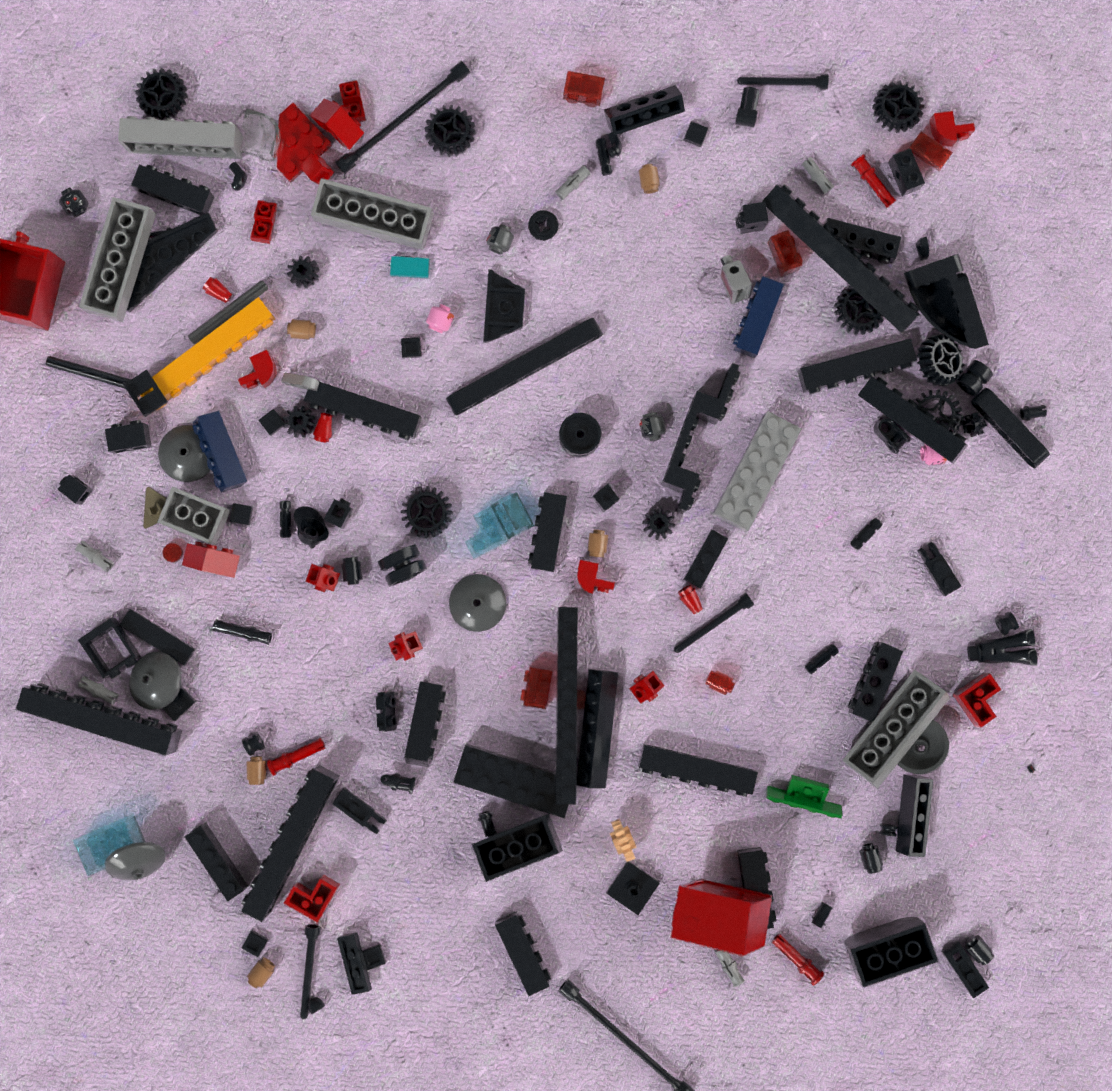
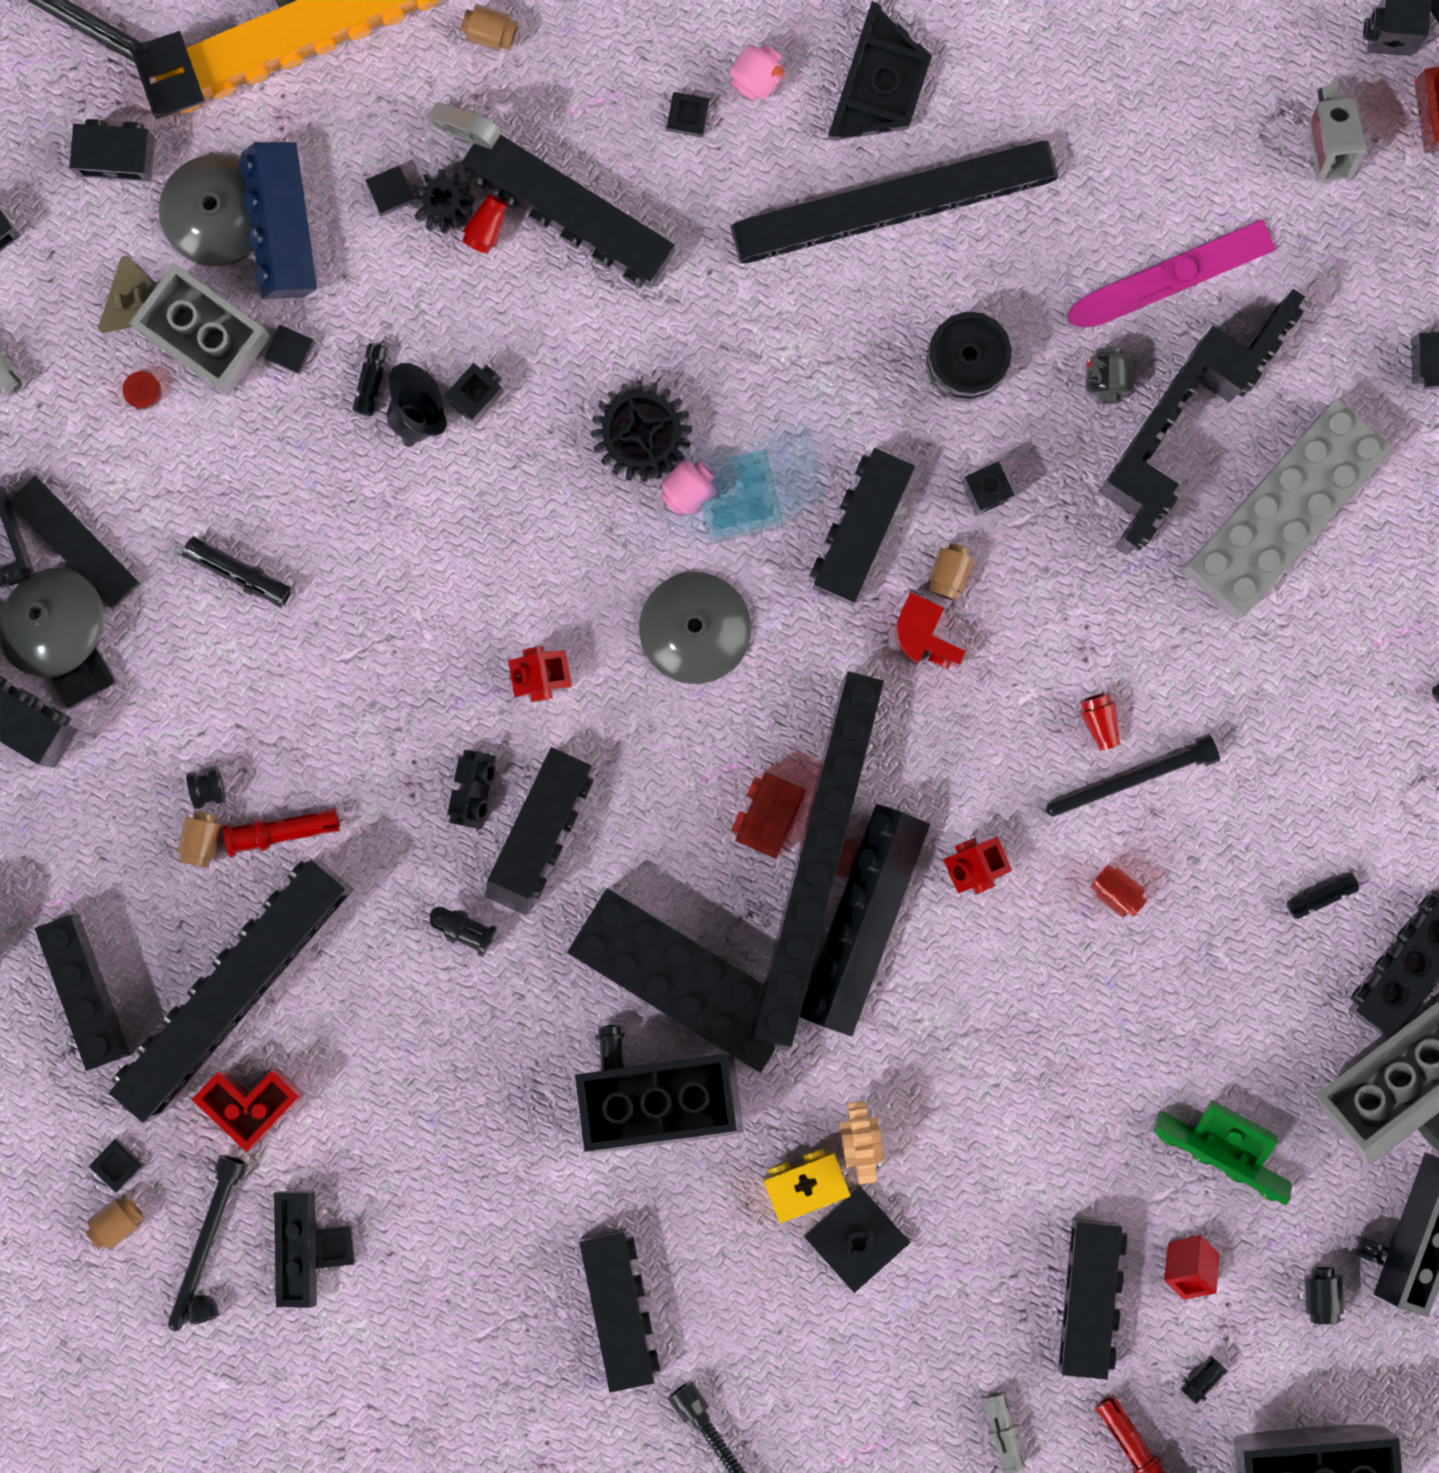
camera: 15 degrees right, 0 degrees up
brick [182,541,240,578] -> none
red brick [238,350,277,390] -> none
red brick [305,563,340,593] -> none
black hinge [332,787,387,834] -> none
black brick [341,557,363,585] -> none
black wheel [378,544,427,587] -> none
clear light blue brick [490,492,534,539] -> none
black brick [638,743,758,797] -> none
black gear [642,507,675,540] -> none
red piece [671,879,772,956] -> none
black plate [683,529,728,589] -> none
dark blue brick [733,276,784,358] -> none
none -> bright pink head [661,460,717,516]
none -> yellow brick [763,1147,851,1224]
none -> dark pink piece [1067,219,1276,328]
none -> red panel [1164,1235,1220,1300]

